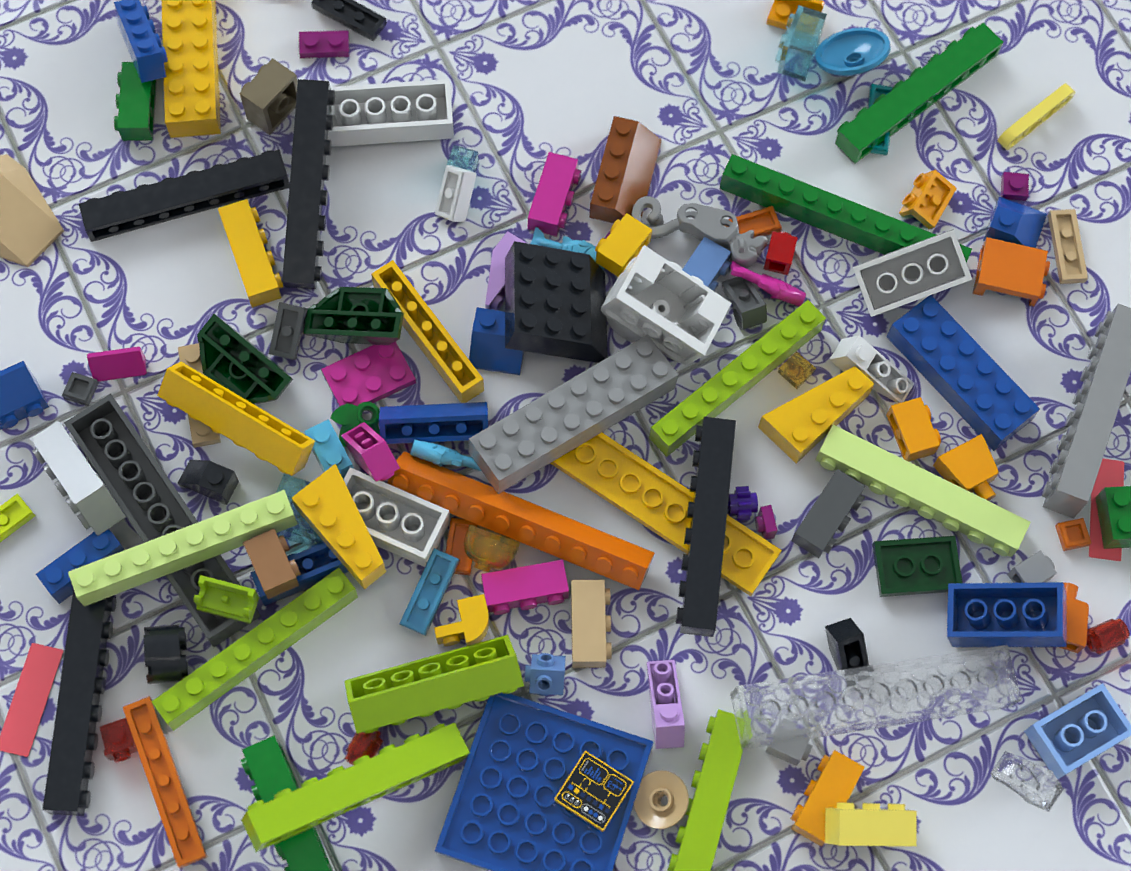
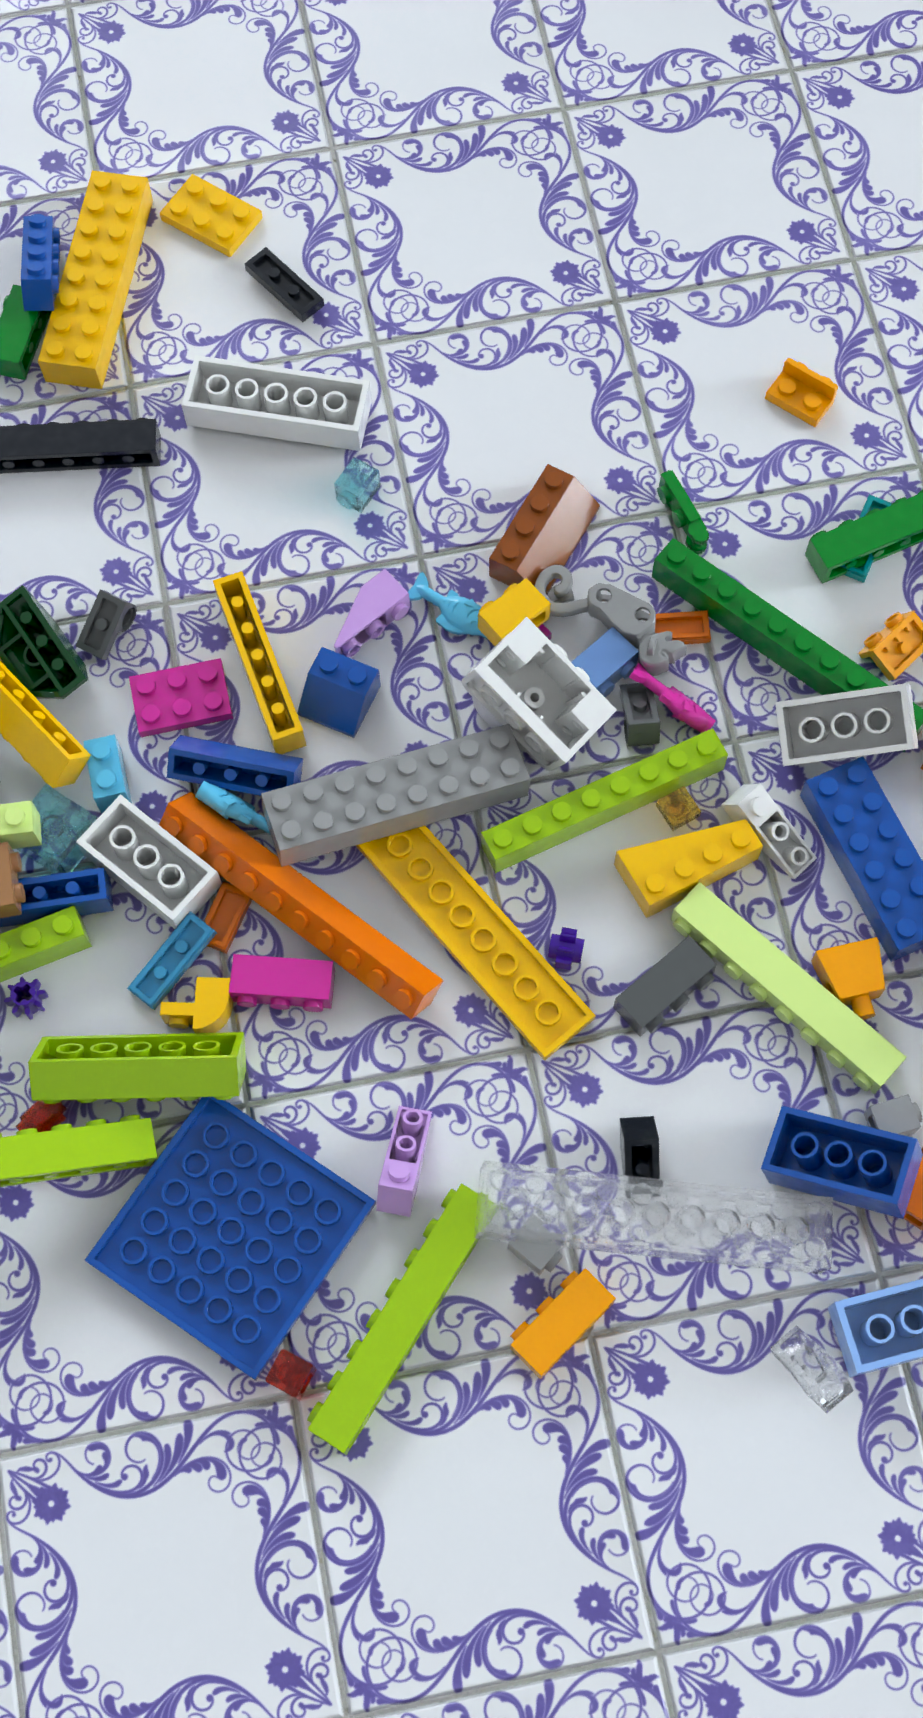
camera: 20 degrees right, 0 degrees up
yellow brick [218,199,283,308] -> none
dark tan brick [239,58,298,135] -> none
black brick [282,79,335,289] -> none
yellow wedge [291,463,386,590] -> none
magenta plate [299,30,349,58] -> none
dark green wedge [304,287,404,345] -> none
green plate [330,402,380,447] -> none
dark pink brick [341,422,400,482] -> none
white slope [435,165,476,222] -> none
clear yellow cylinder [464,524,520,573] -> none
black slope [505,241,608,363] -> none
medium blue brick [525,653,566,696] -> none
dark pink brick [528,152,582,237] -> none
black tile [554,751,634,832] -> none
tan brick [571,580,612,668] -> none
tan dish [634,770,689,829] -> none
black brick [676,417,736,637] -> none
magenta plate [755,505,778,540] -> none
red brick [763,231,798,275] -> none
clear light blue brick [775,5,827,81] -> none
dark azure dish [815,28,891,76] -> none
light yellow brick [825,802,917,846] -> none
dark green plate [872,536,963,597] -> none
light orange brick [886,397,941,462] -> none
none -> dark purple gear [4,976,49,1020]
none -> green hinge [657,470,709,555]

